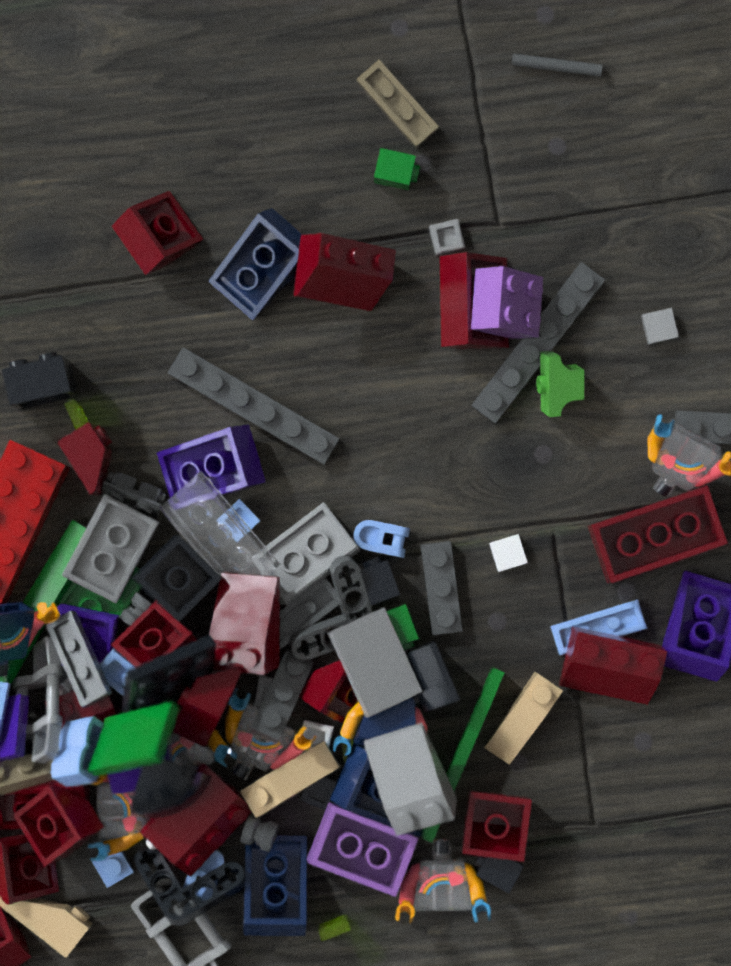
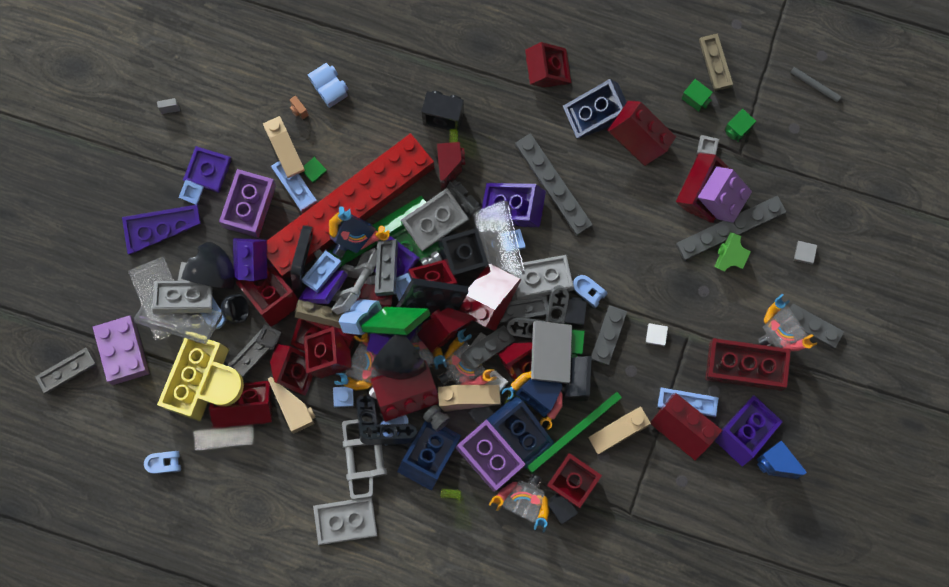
camera: 30 degrees right, 10 degrees down
light grey slope [364,723,457,836] -> none
none -> green brick [725,109,756,142]

